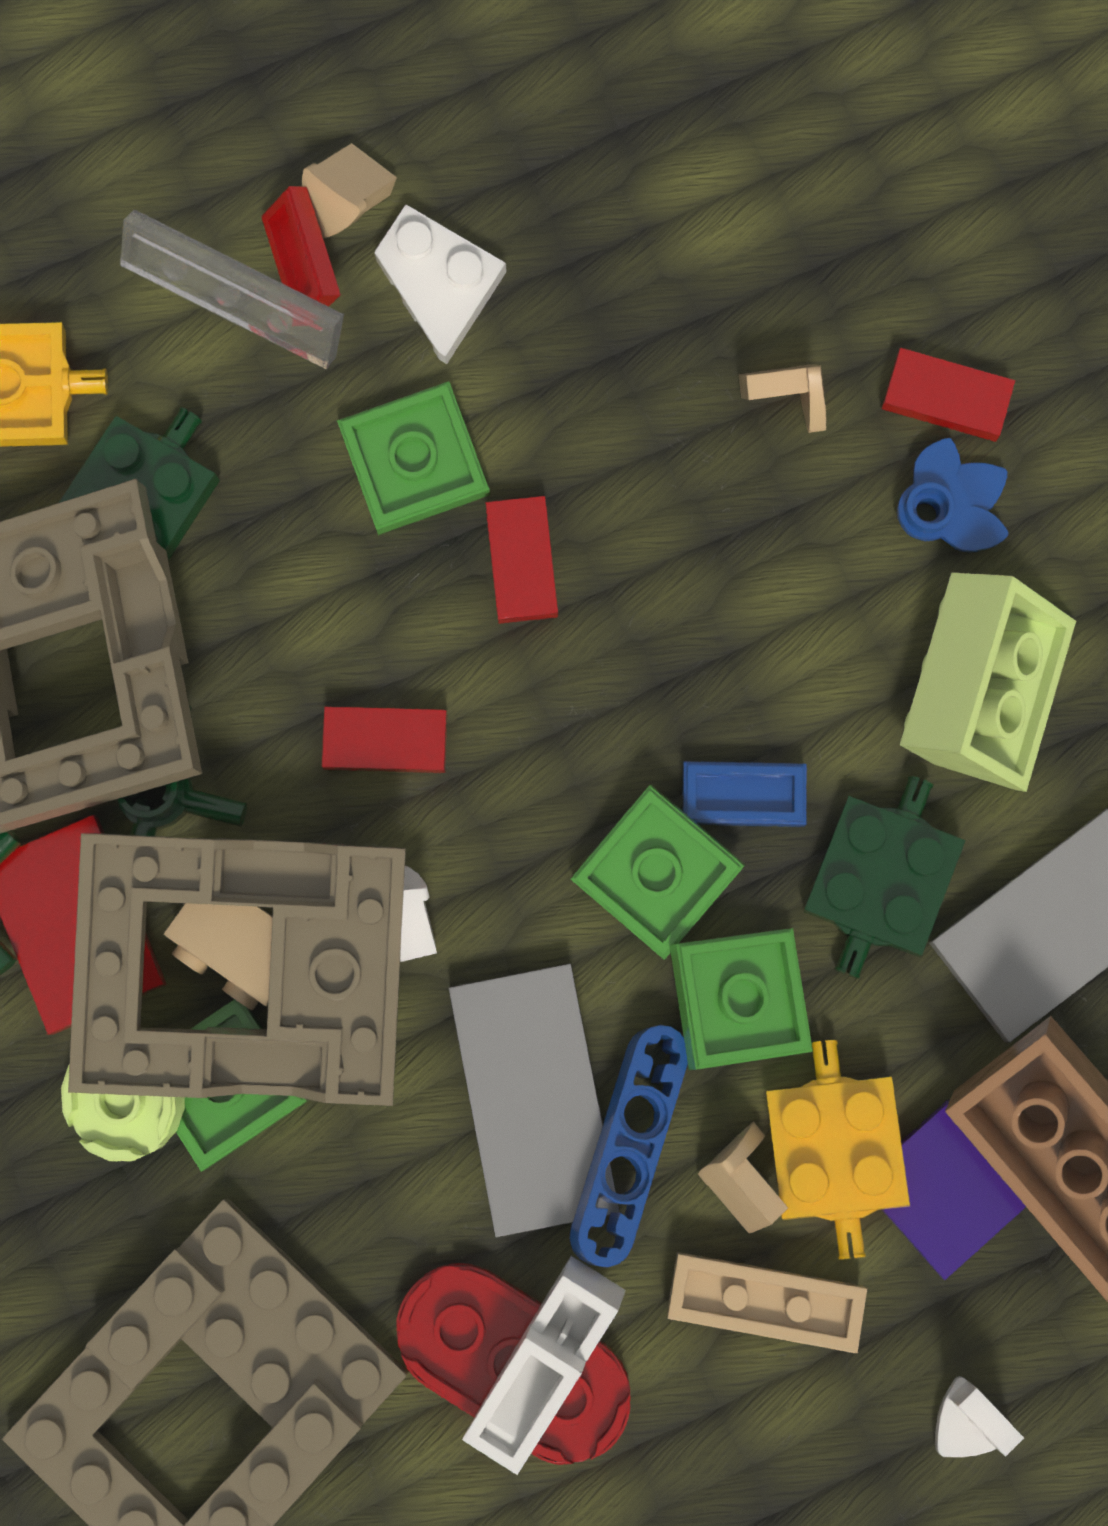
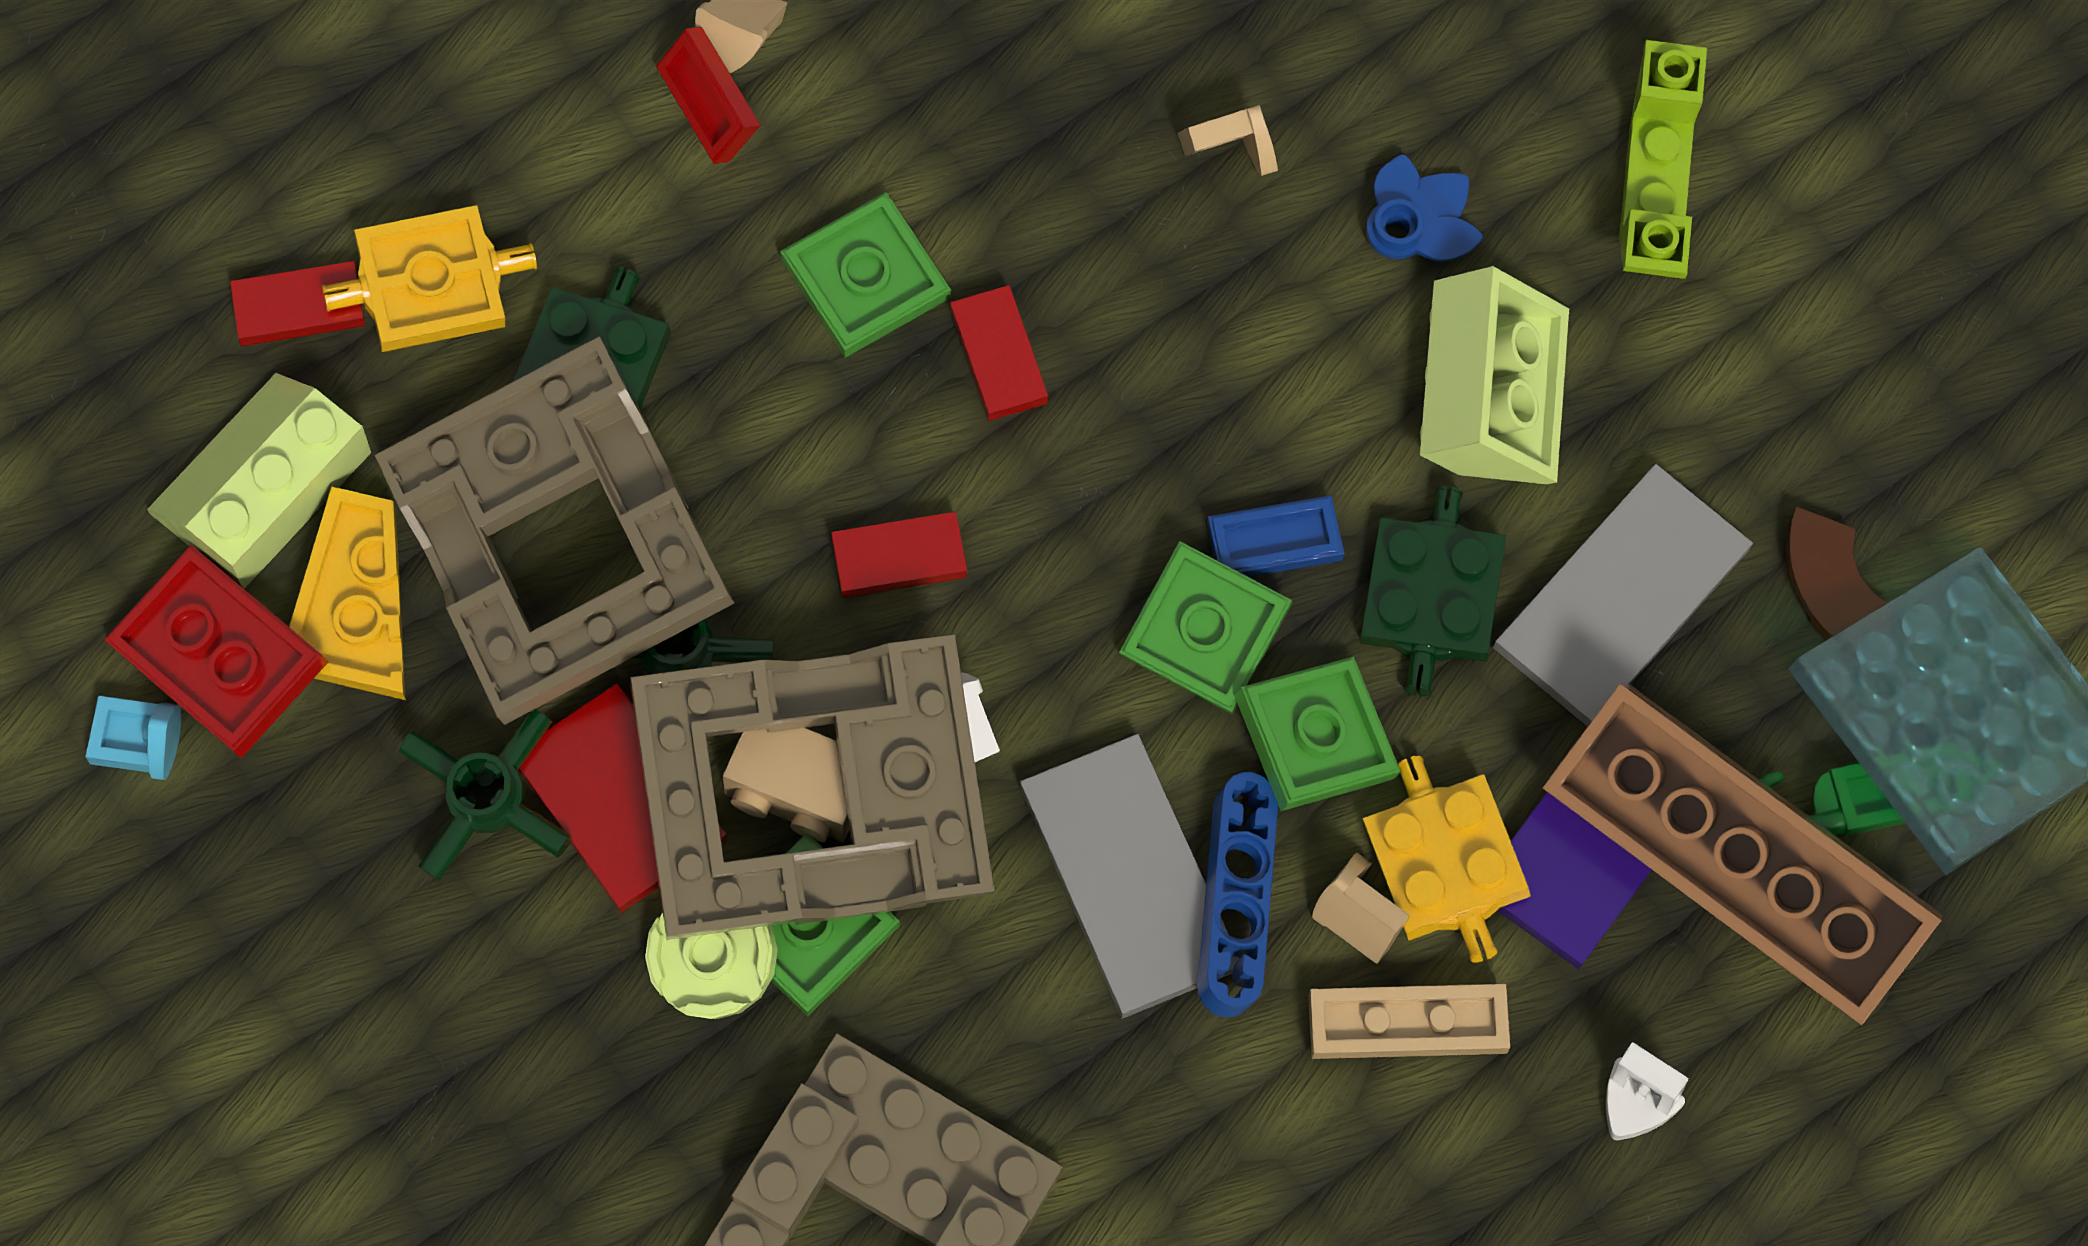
camera: 20 degrees left, 10 degrees down
clear tile [120,209,344,369] -> none
white wing [374,205,506,364] -> none
red tile [396,1263,631,1465] -> none
white slope [462,1256,626,1475] -> none
red tile [881,348,1016,442] -> none

